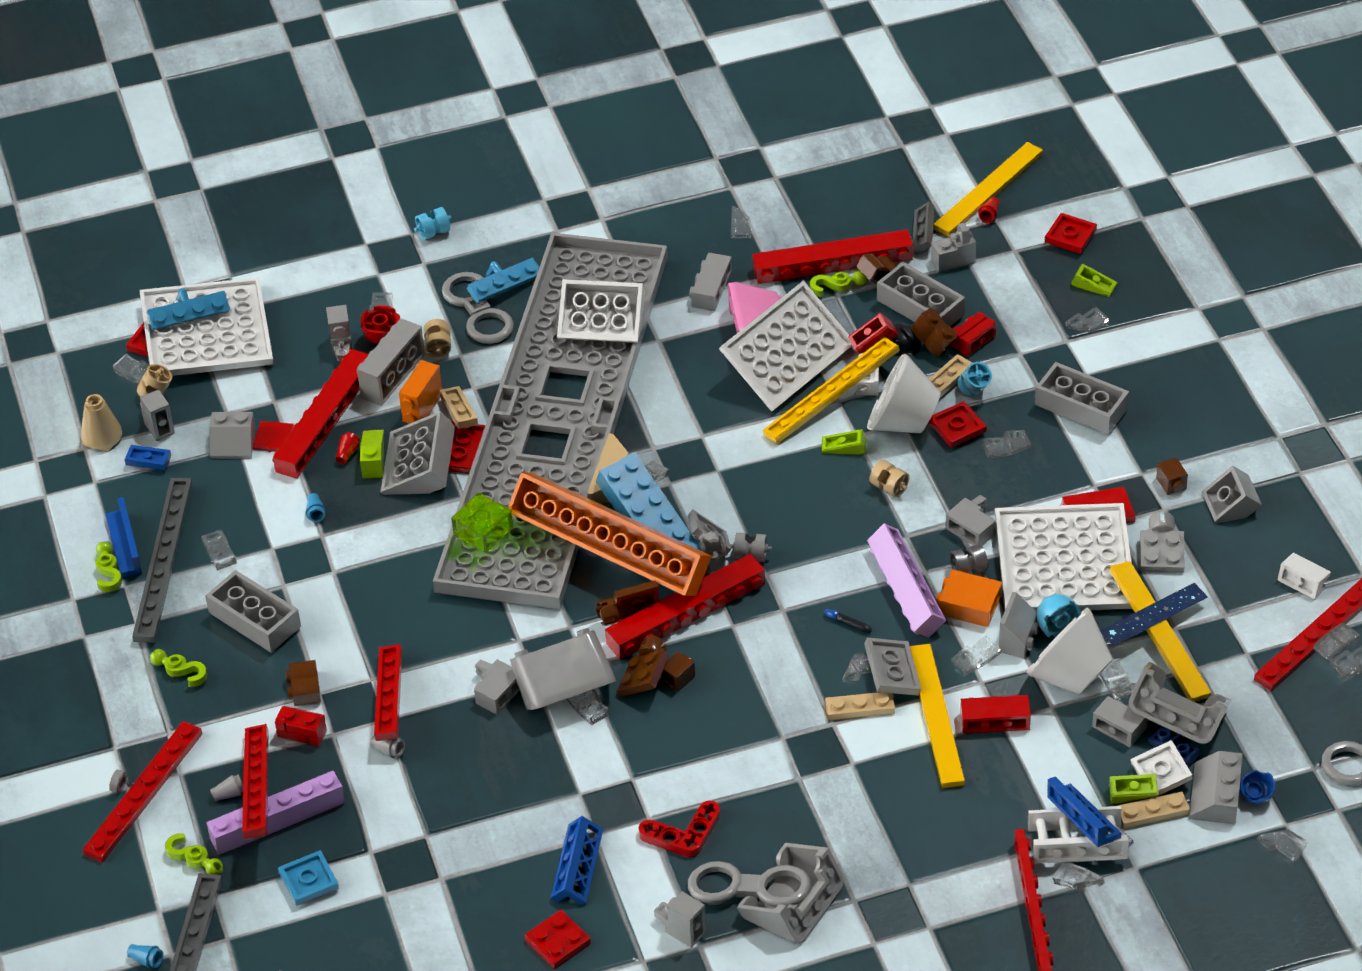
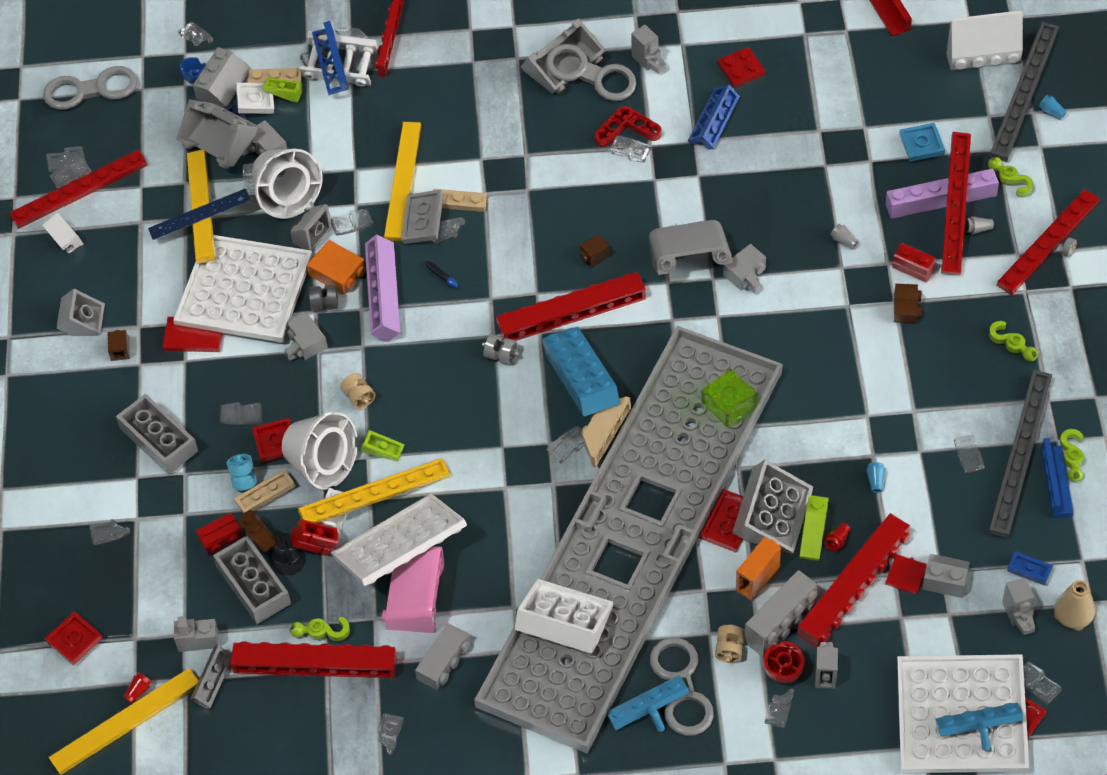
camera: 165 degrees left, 10 degrees up
tan wheel [137,364,172,397] -> none
light grey brick [205,570,301,653] -> none
red plate [374,644,402,741] -> none
tan plate [440,386,478,429] -> none
orange brick [506,472,711,596] -> none
reddish brown plate [596,580,659,626] -> none
reddish brown plate [617,636,669,697] -> none
light grey plate [688,509,731,560] -> none
reddish brown brick [856,254,897,284] -> none
red brick [960,695,1031,734] -> none
medium azure cylinder [1036,594,1081,638] -> none
lime slope [1071,263,1118,297] -> none
light grey plate [1140,512,1185,572] -> none
none -> clear slope [609,136,652,163]

